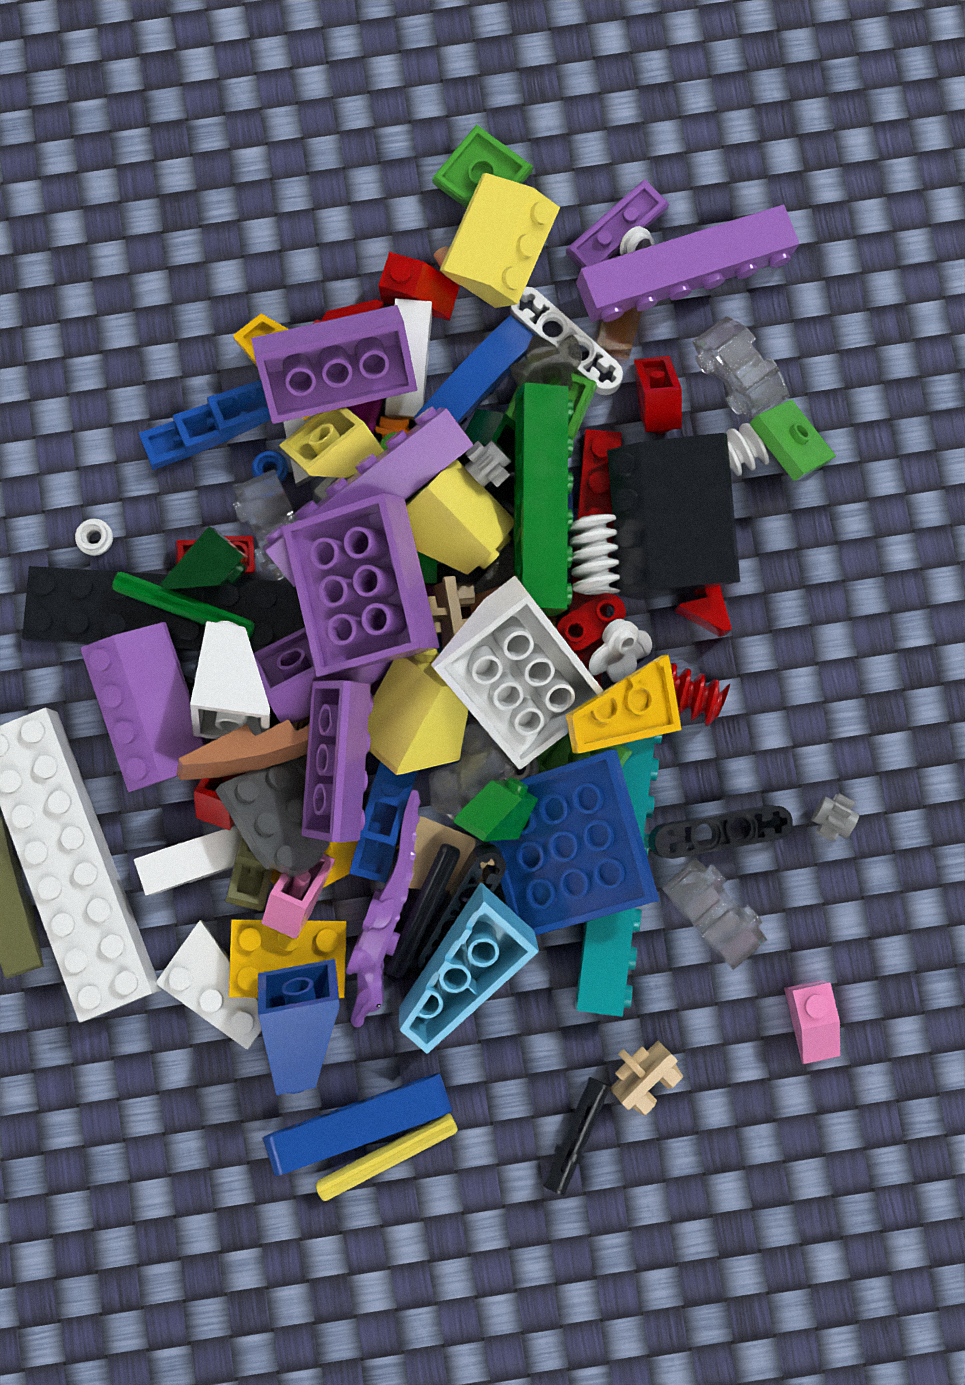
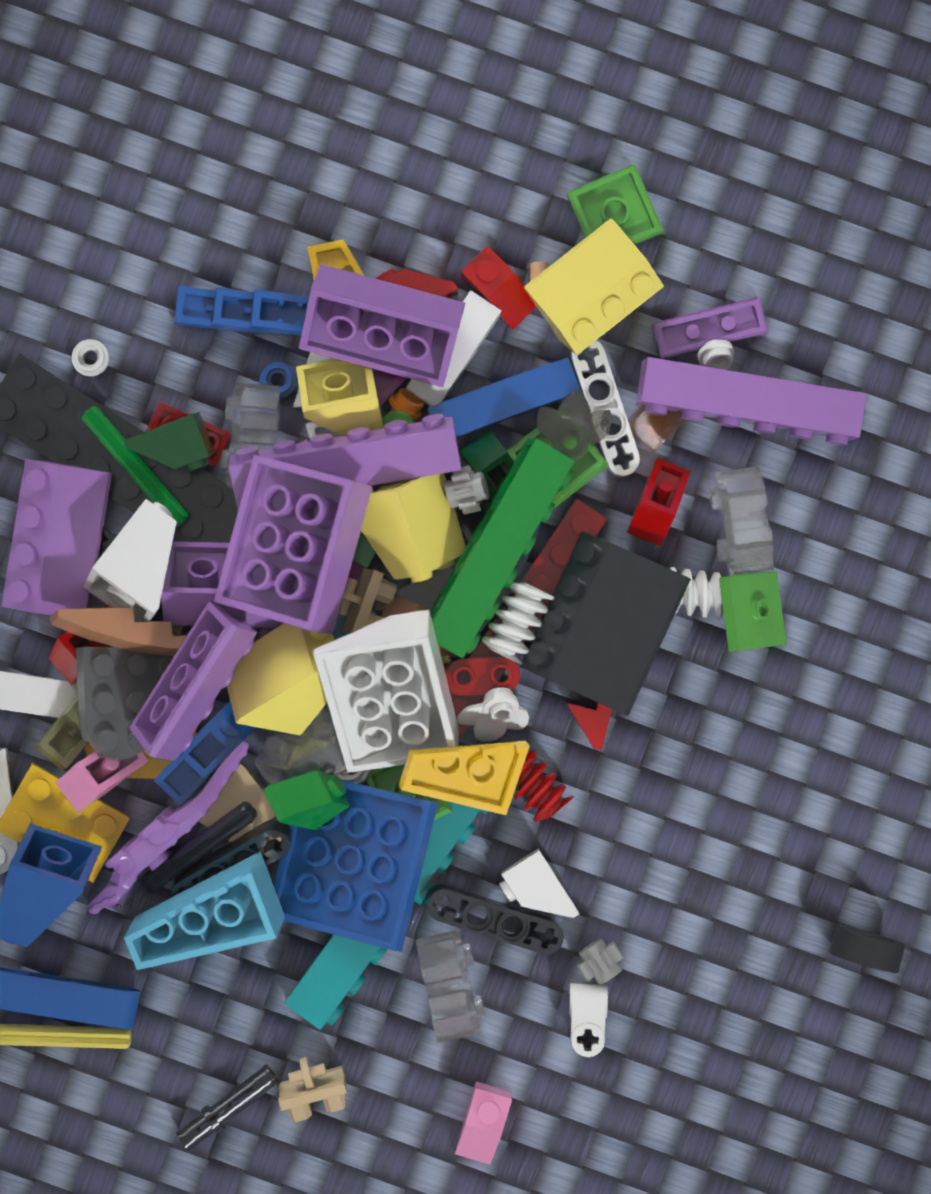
camera: 25 degrees right, 5 degrees up
none -> white slope [499,848,579,918]
none -> white piece [569,983,608,1057]

